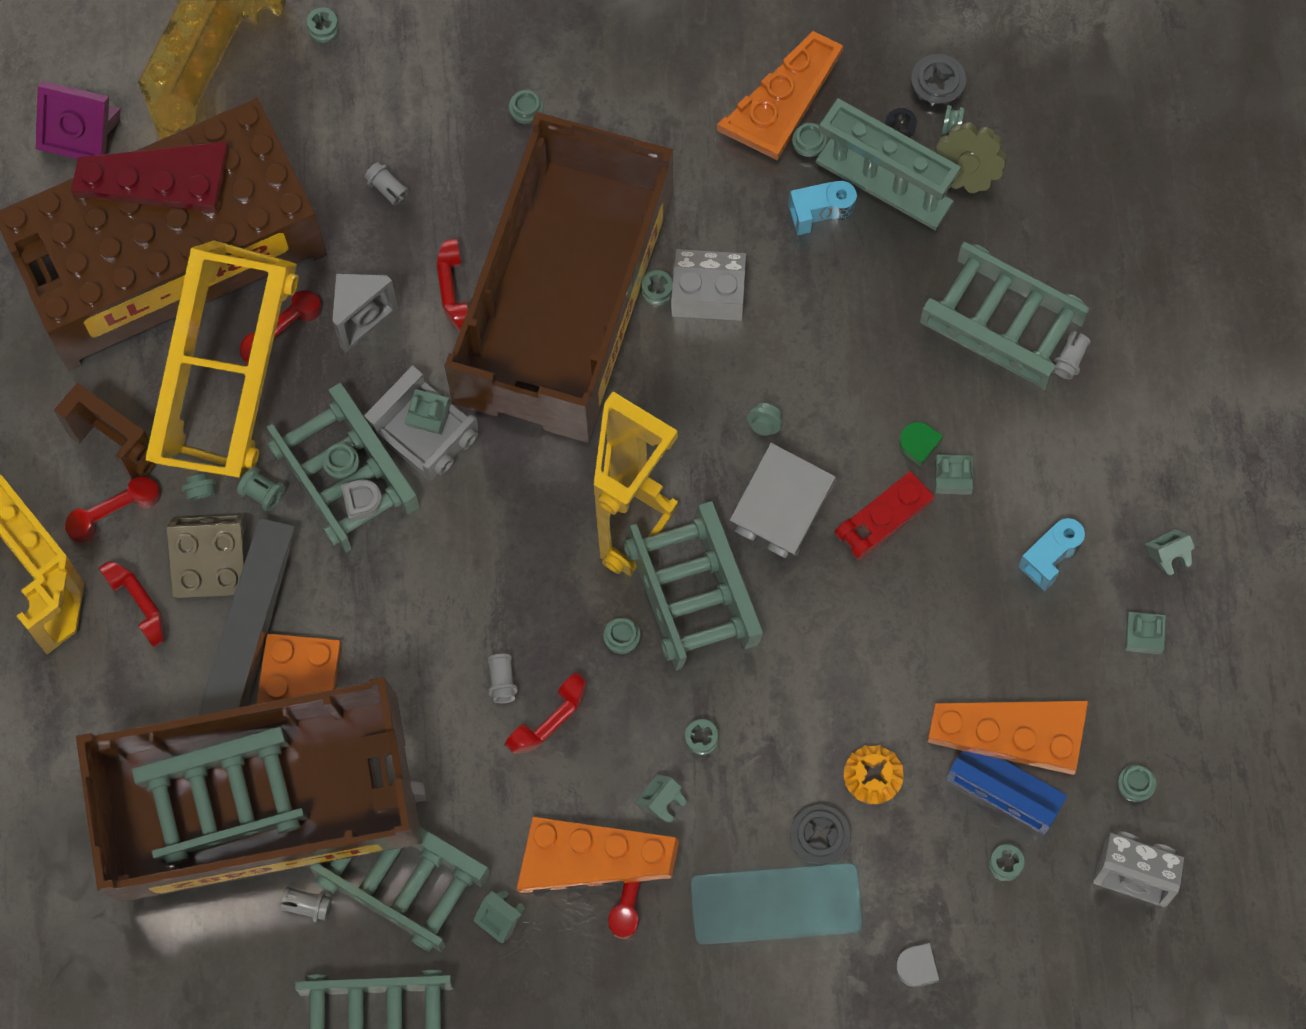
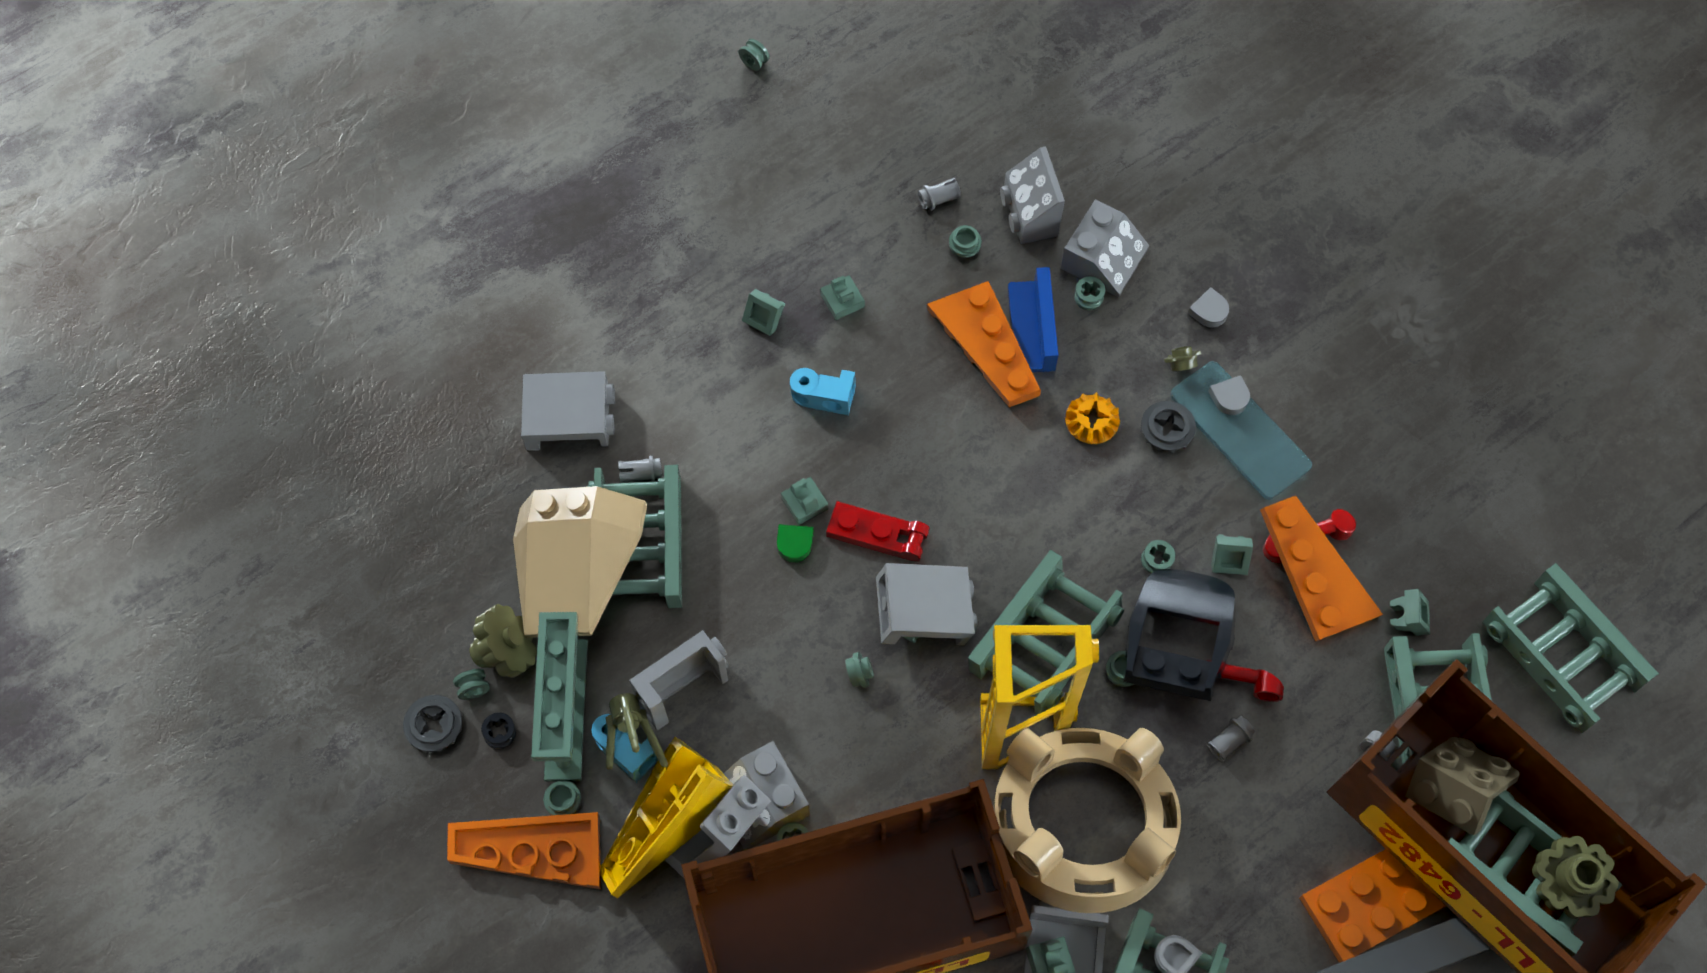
camera: 125 degrees left, 5 degrees down
none -> tan wedge [513,486,647,638]
none -> light grey panel [521,371,615,451]
none -> yellow wedge [600,737,733,898]
none -> olive plant [605,693,668,770]
none -> light grey panel [629,630,729,731]
none -> light grey panel [665,775,771,878]
none -> light grey pin [918,178,961,210]
none -> tan piece [993,728,1181,913]
none -> light grey slope [1060,199,1149,297]
none -> black slope [1123,569,1236,701]
none -> olive plate [1164,346,1201,371]
none -> light grey tile [1208,375,1250,415]
none -> dark tan bracket [1405,737,1520,836]
none -> olive plant [1532,836,1619,919]

